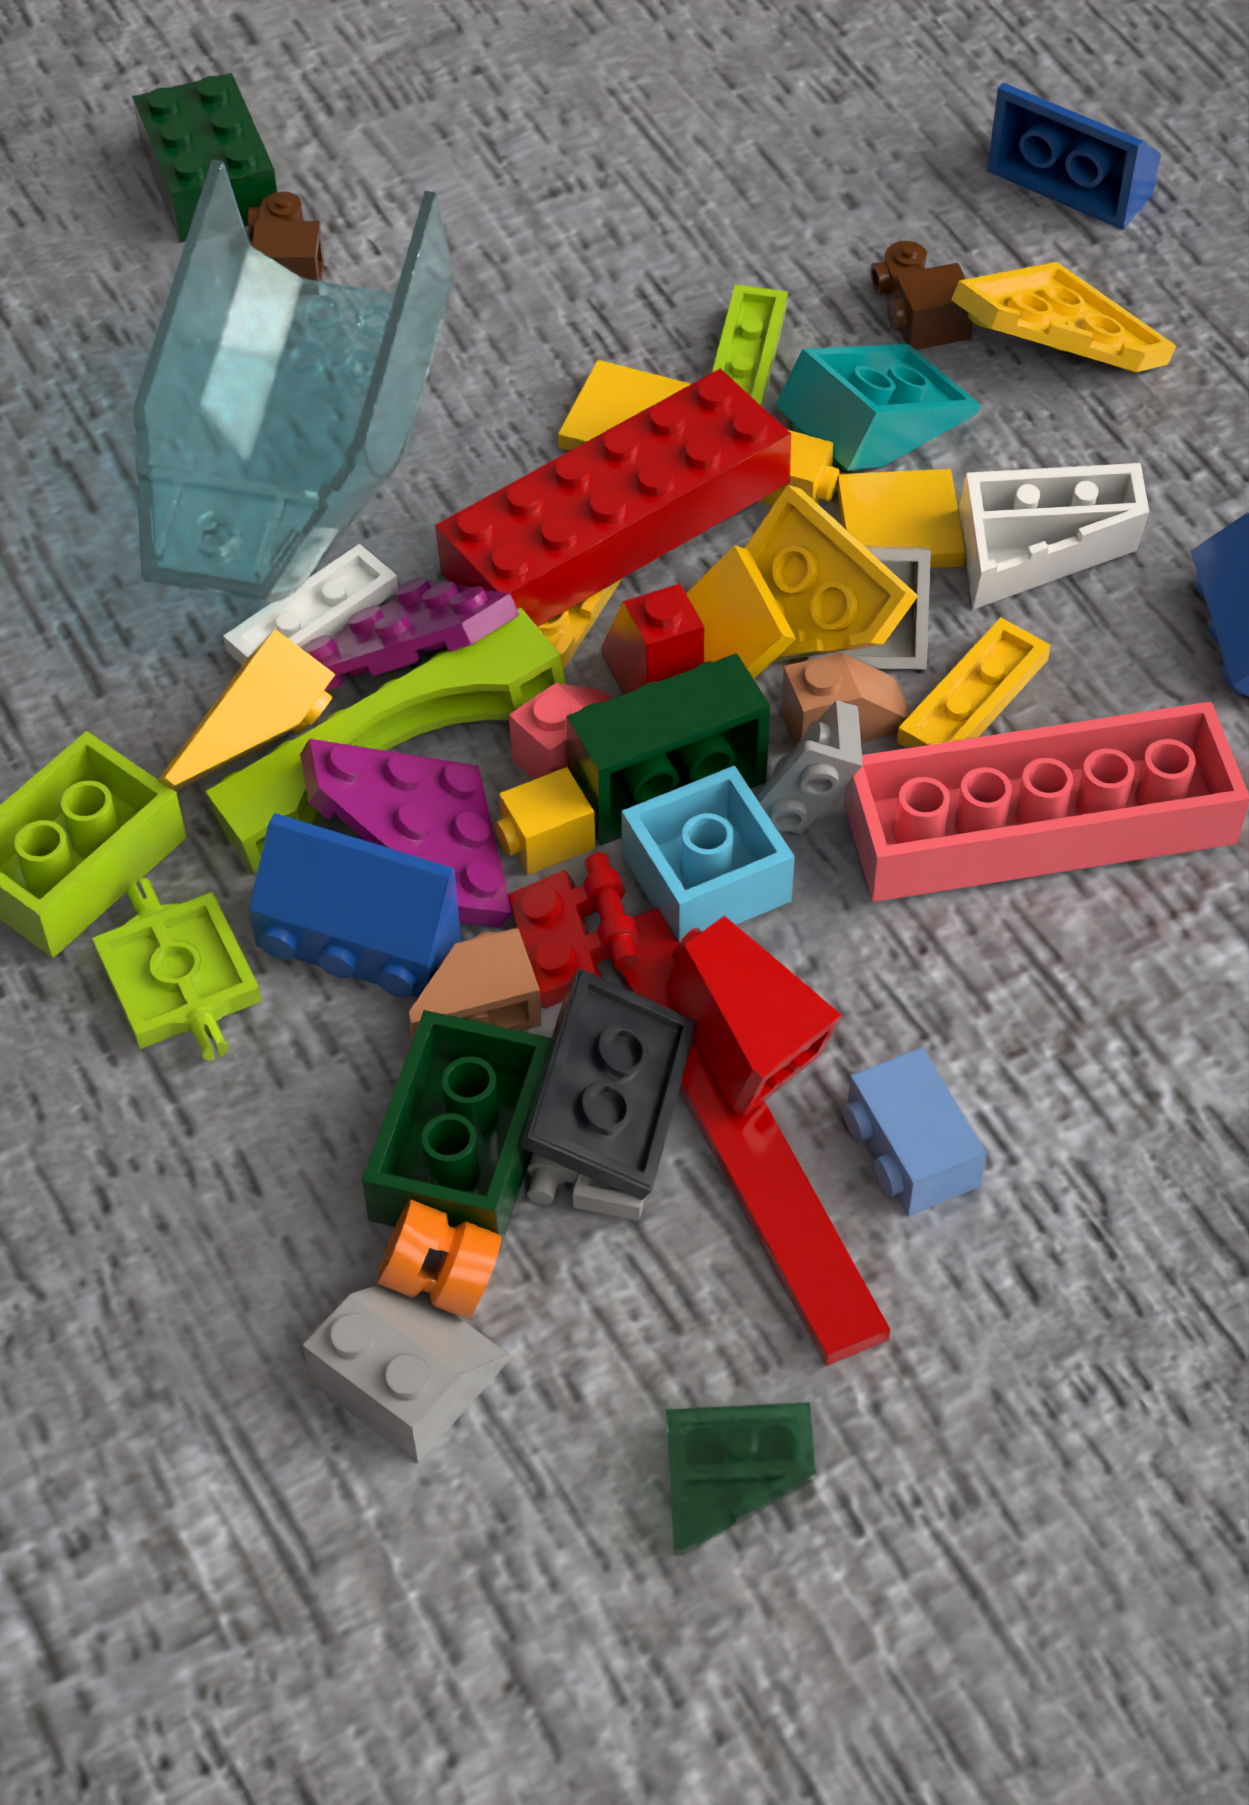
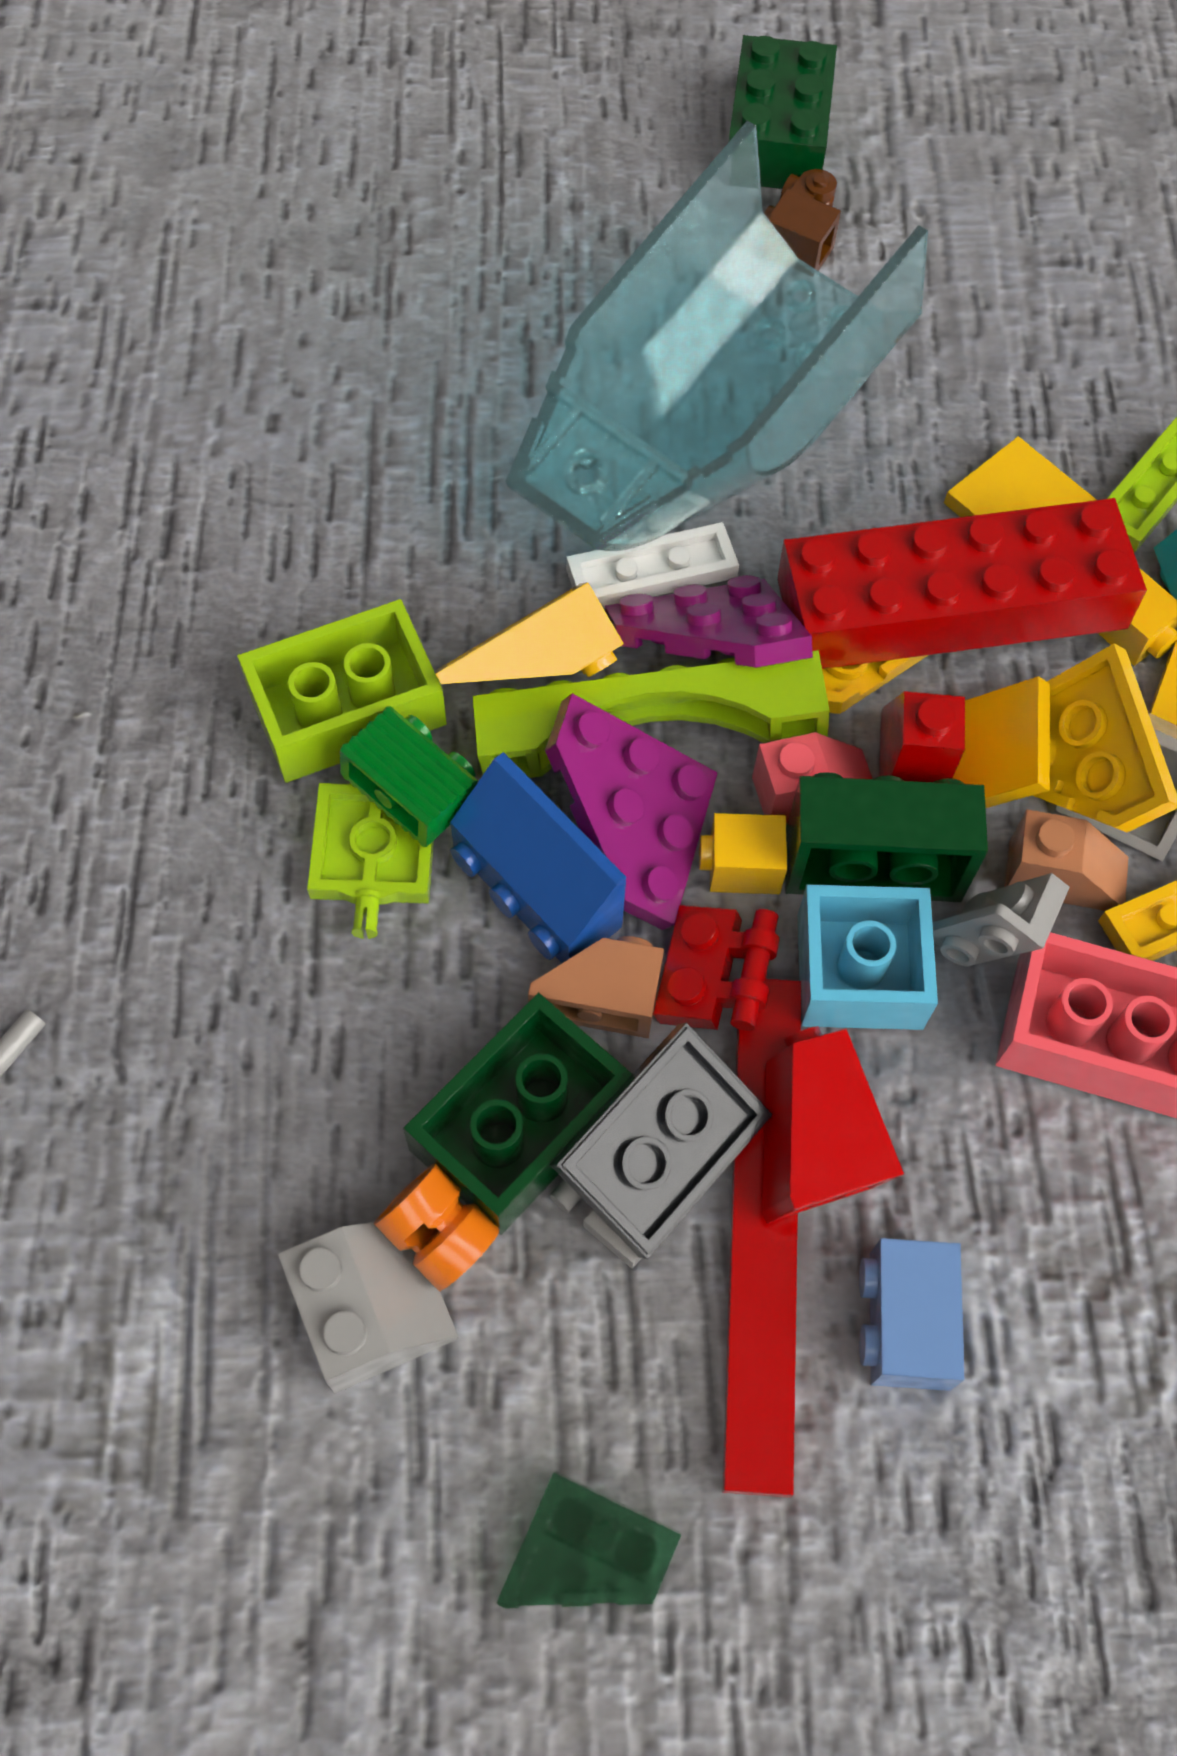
camera: 25 degrees right, 10 degrees up
none -> green brick [340,706,478,847]

